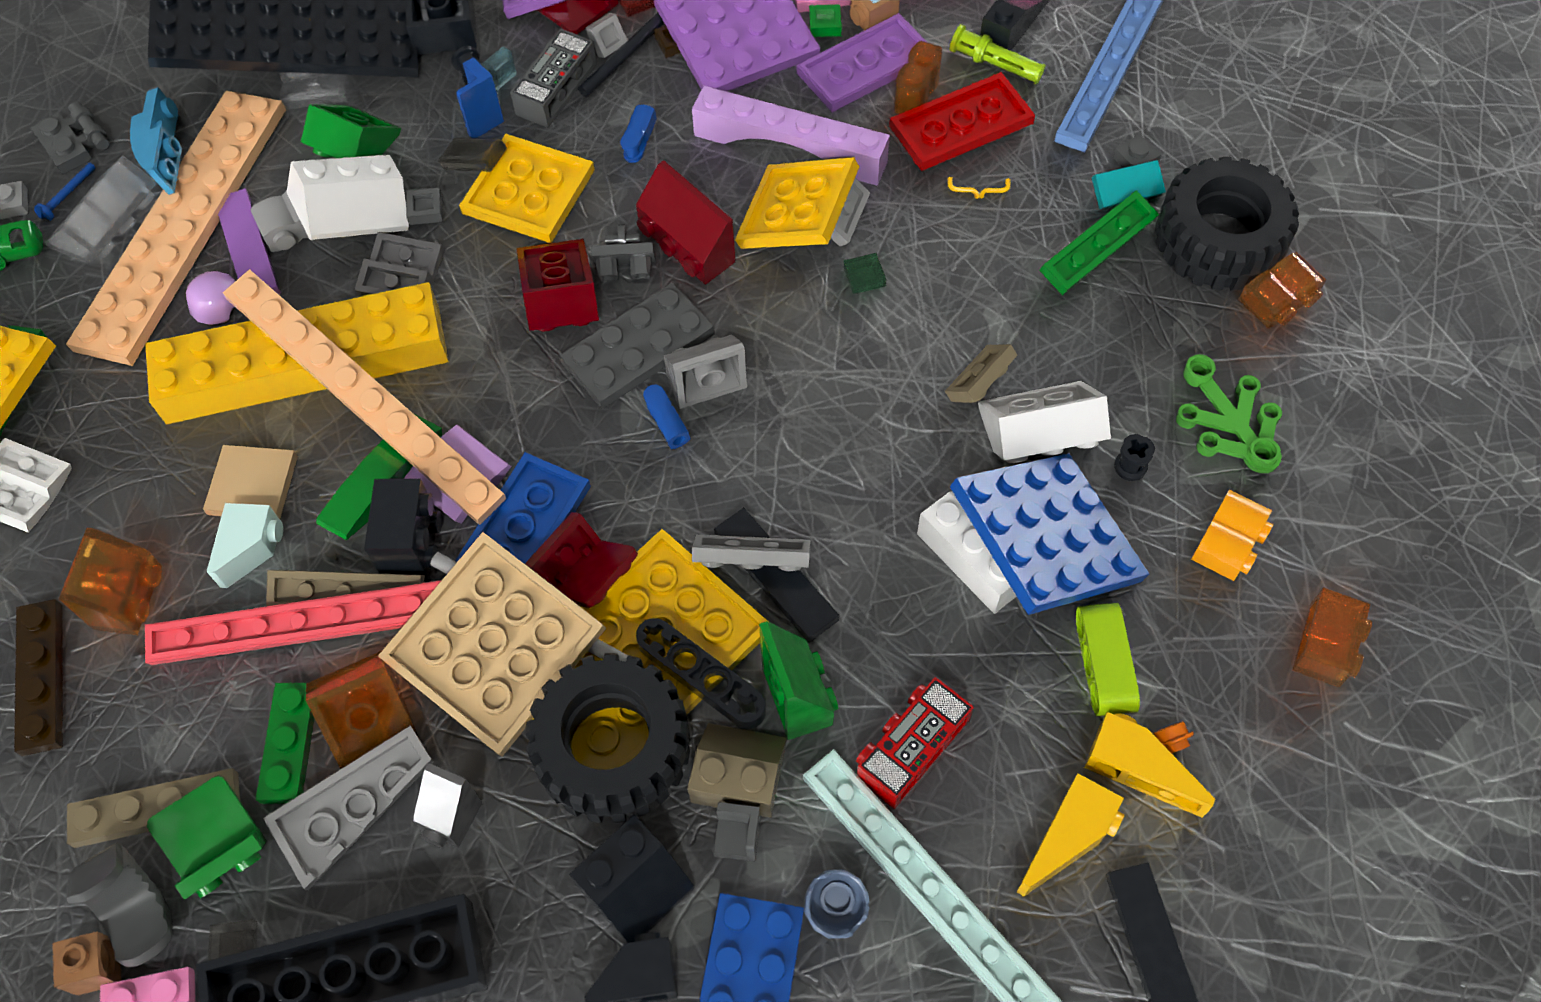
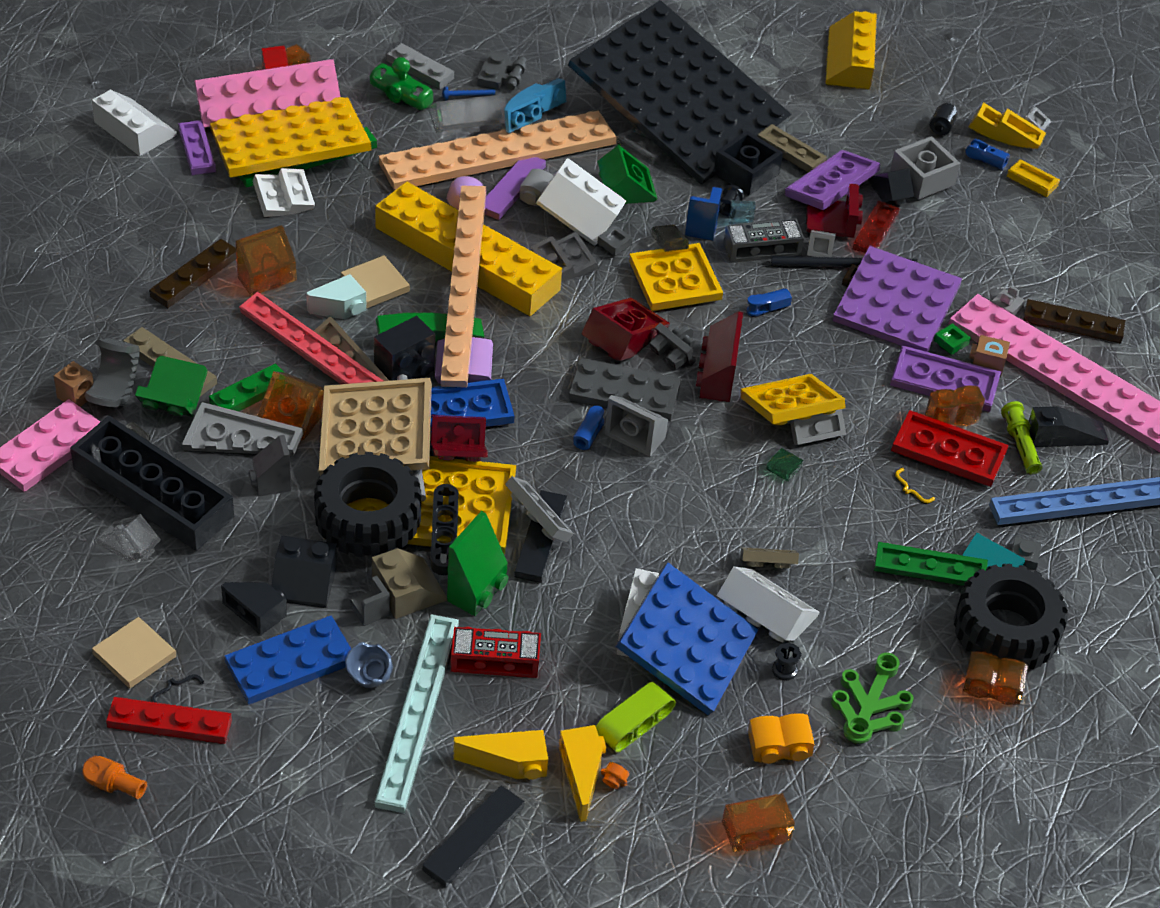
camera: 45 degrees right, 15 degrees down
lavender arch [692,86,890,186] -> none

